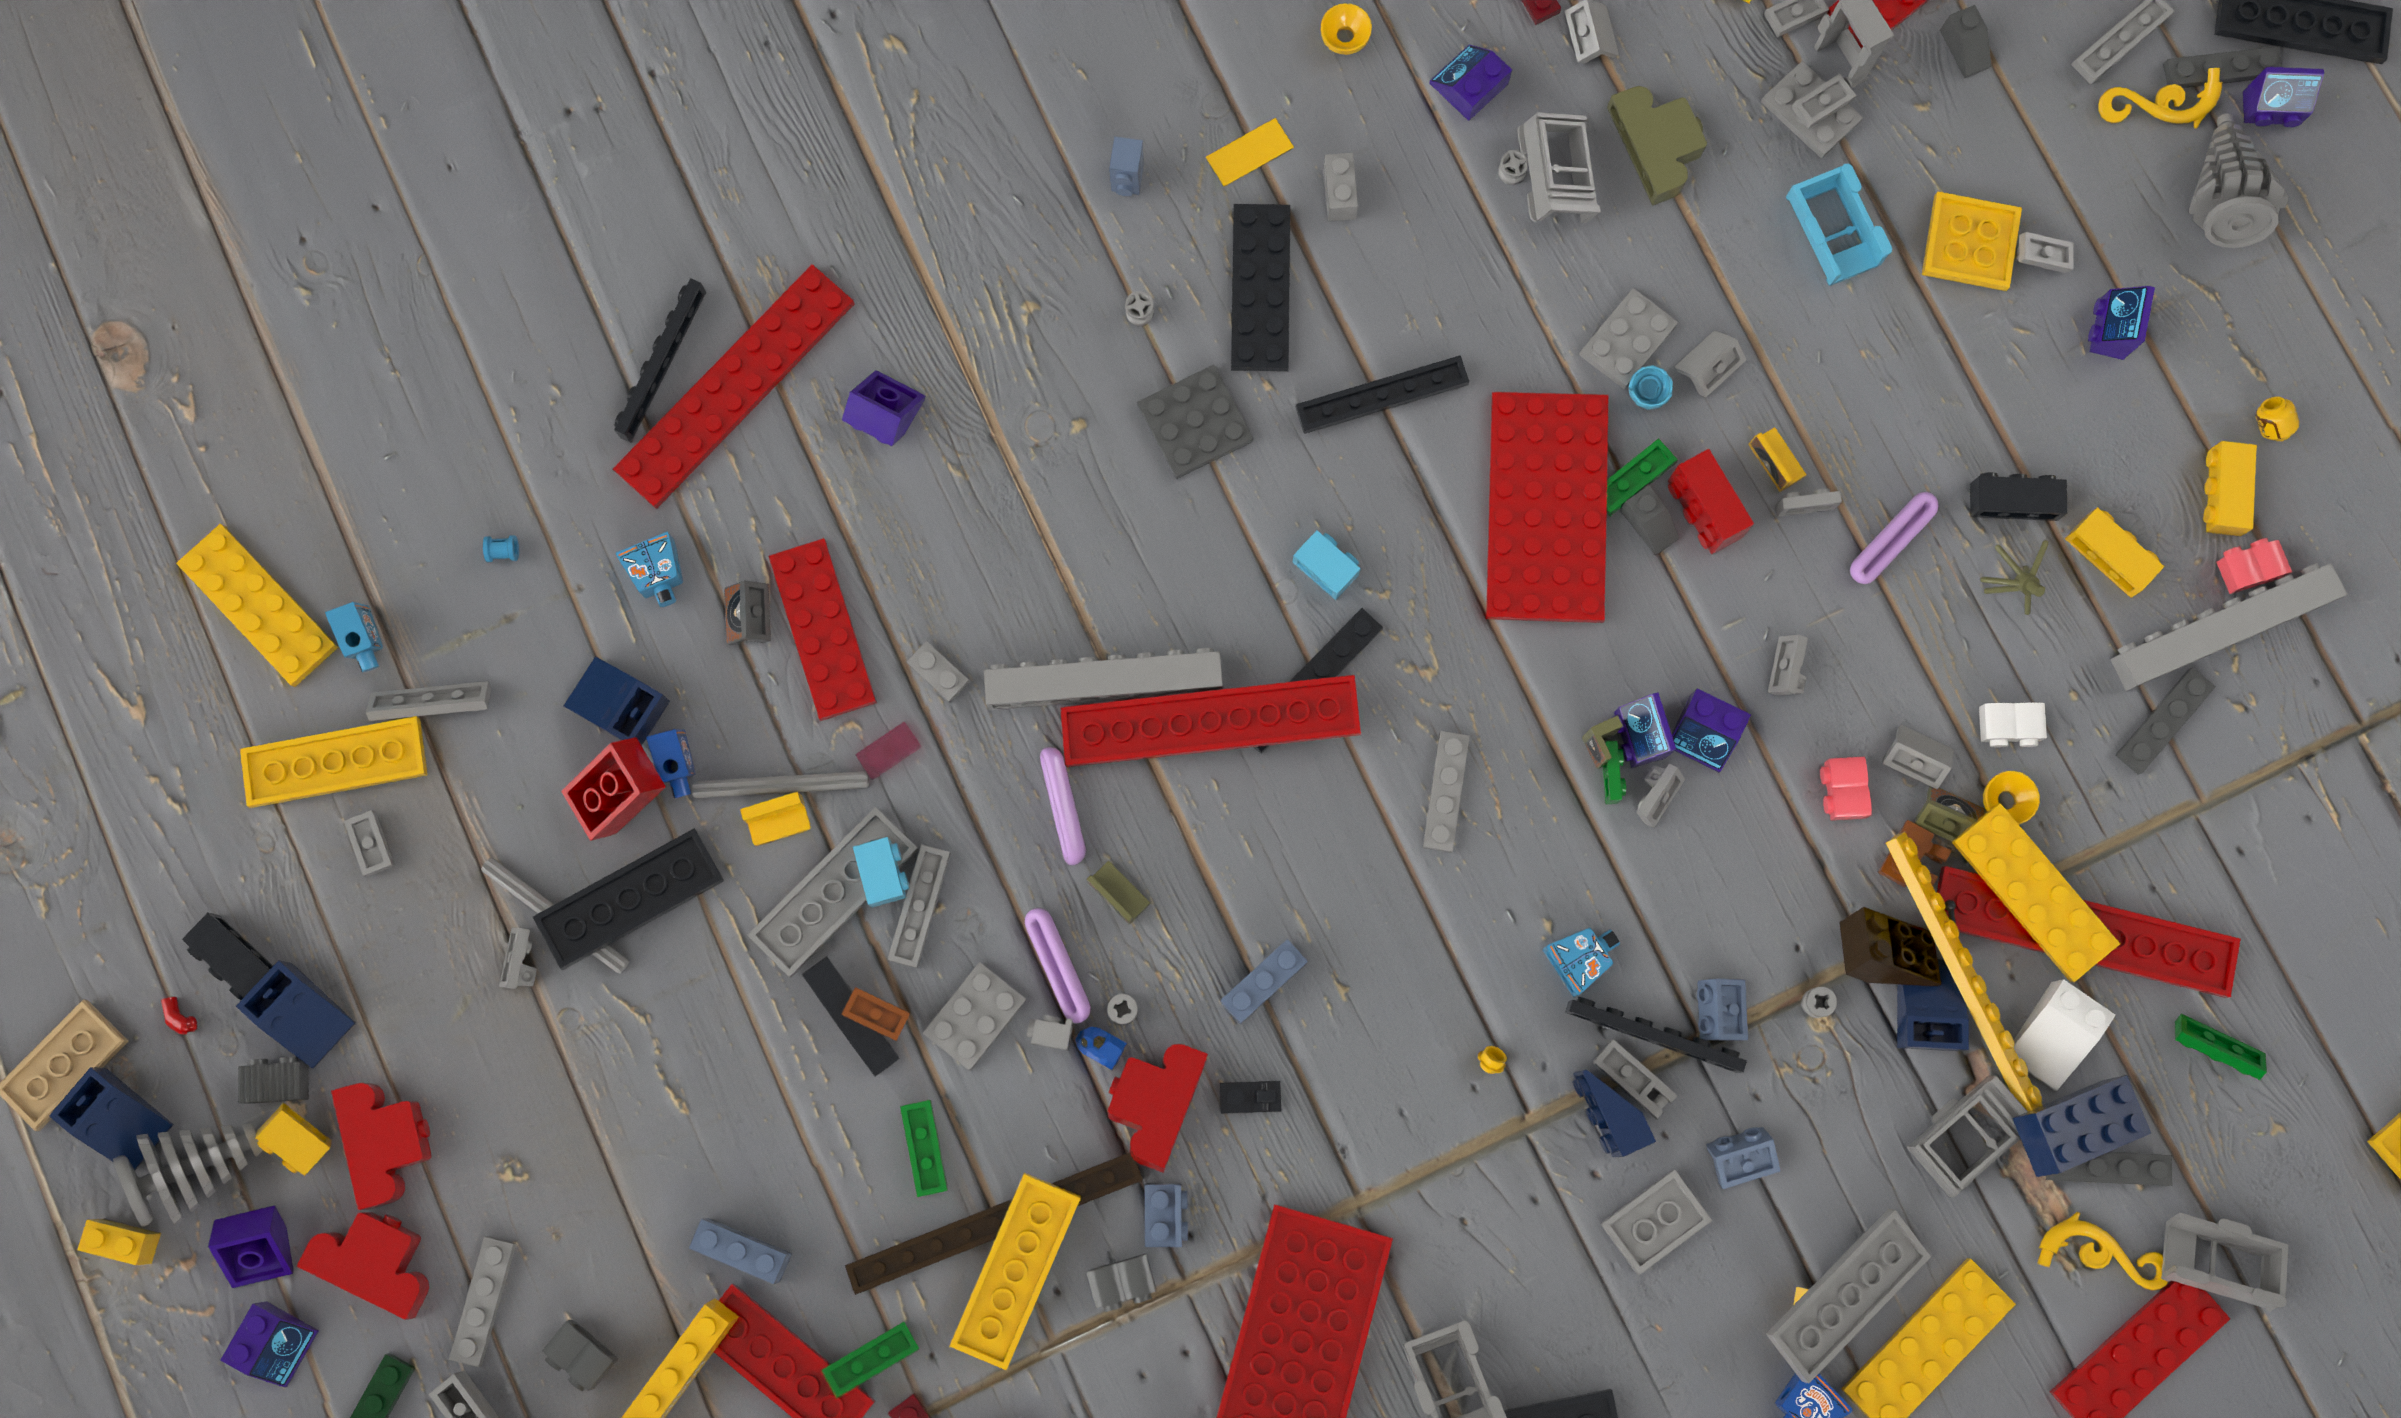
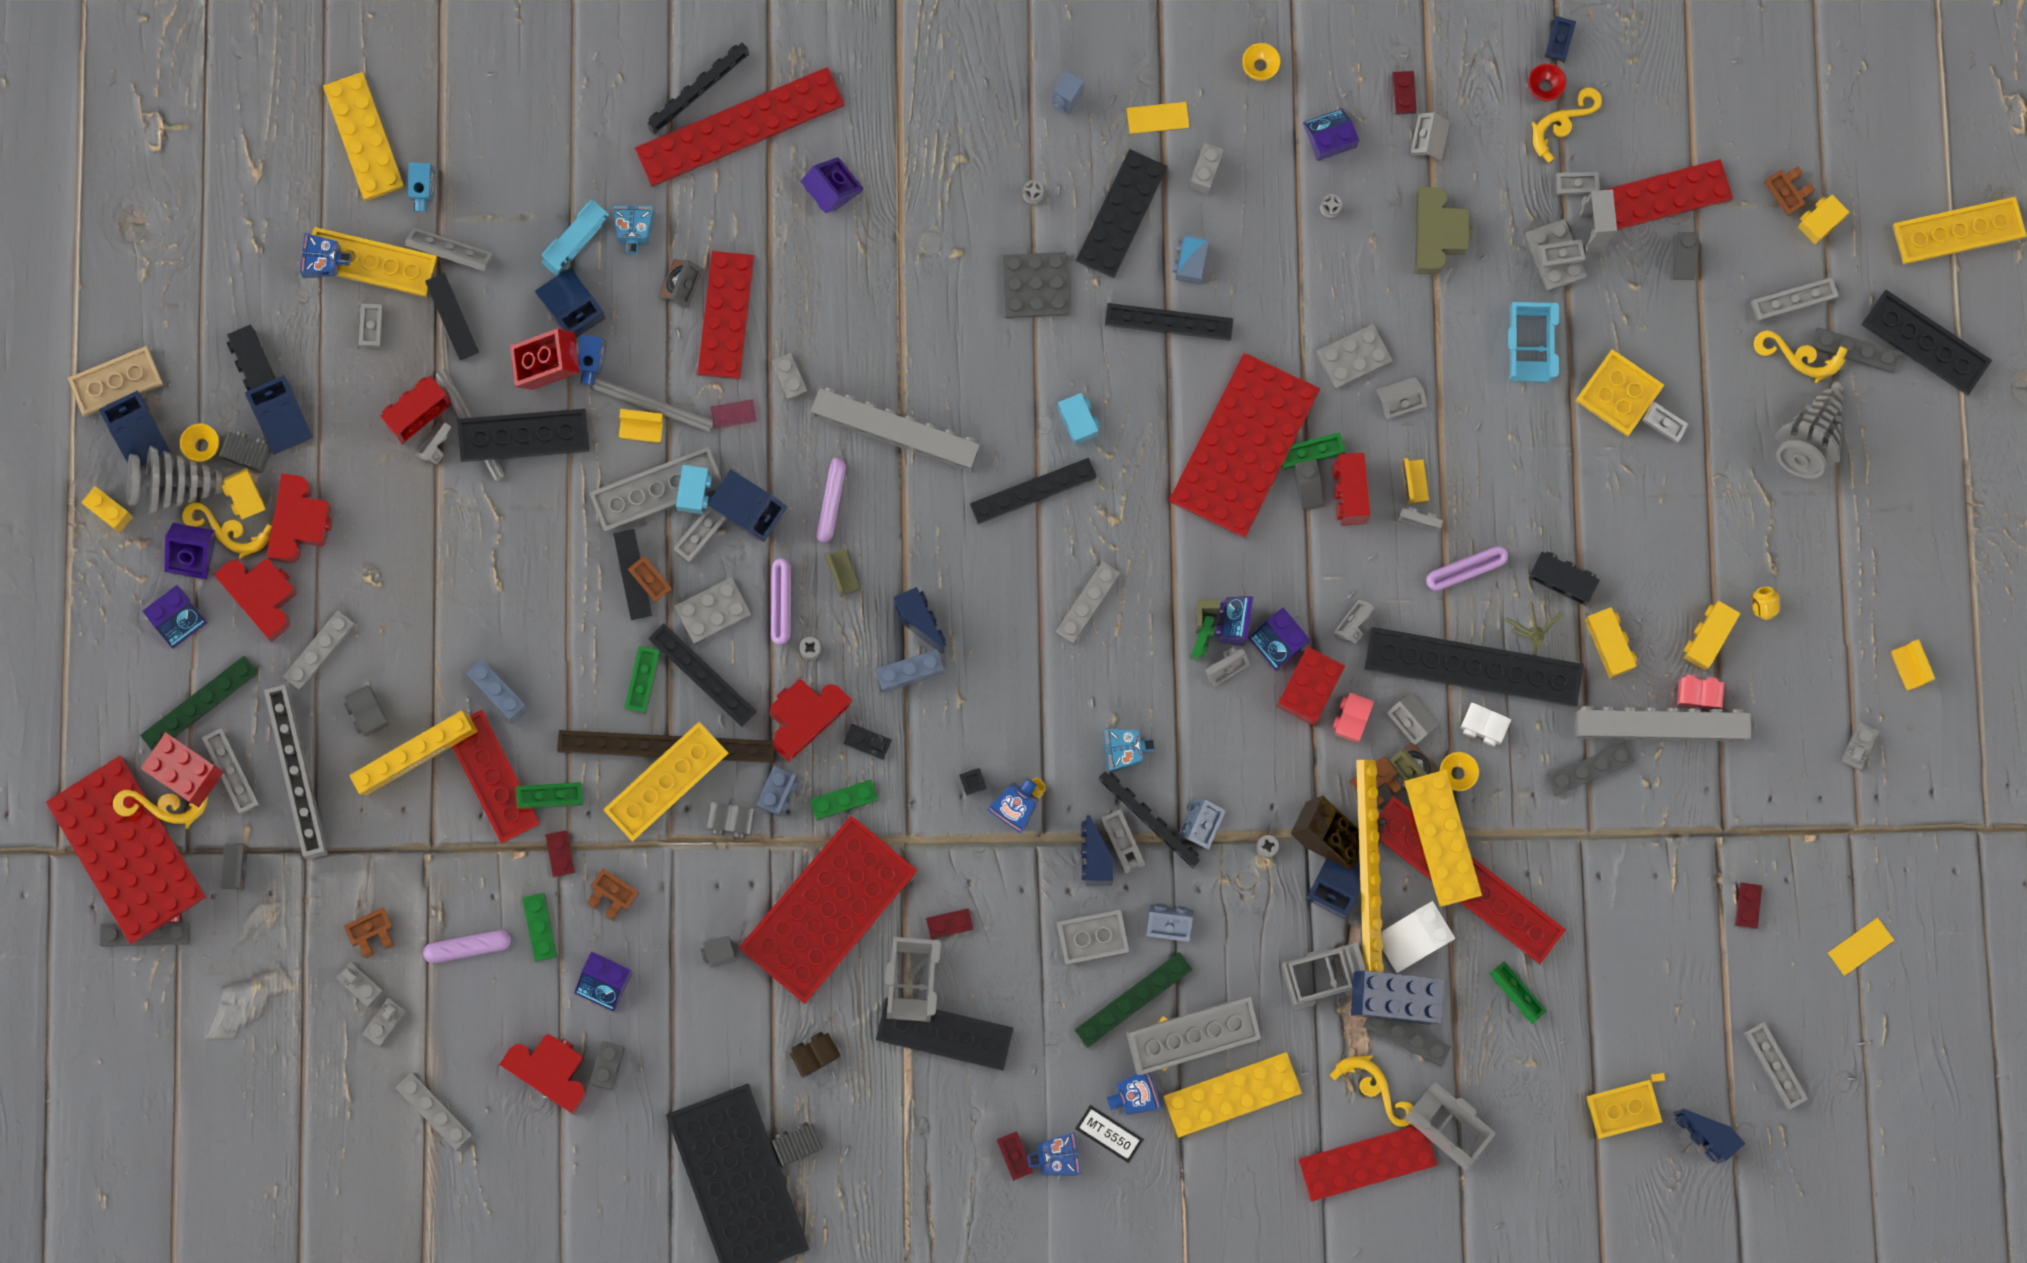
camera: 20 degrees right, 0 degrees up
red arm [161,997,198,1035] -> none
dark azure bush [483,535,519,562] -> none
light grey brick [1027,1015,1074,1051] -> none
red plate [1060,675,1361,767] -> none
blue rock [1075,1027,1127,1071] -> none
light grey piece [1517,112,1601,223] -> none
medium azure hair [1629,365,1673,410] -> none
slope [2088,286,2155,360] -> none
slope [2243,67,2324,127] -> none
none -> yellow piece [180,424,220,463]
none -> yellow plant [182,502,272,559]
none -> blue torso [300,233,352,278]
none -> red brick [380,376,452,444]
none -> black slope [425,273,479,361]
none -> medium azure piece [541,199,609,276]
none -> black plate [648,623,757,727]
none -> dark blue slope [707,469,788,542]
none -> green plate [809,779,878,821]
none -> dark blue slope [893,587,946,654]
none -> dark red plate [926,908,973,940]
none -> black plate [959,768,987,796]
none -> blue torso [987,778,1038,834]
none -> dark green plate [1074,952,1192,1048]
none -> sand blue brick [1173,234,1209,284]
none -> red brick [1276,646,1345,726]
none -> black plate [1364,627,1584,707]

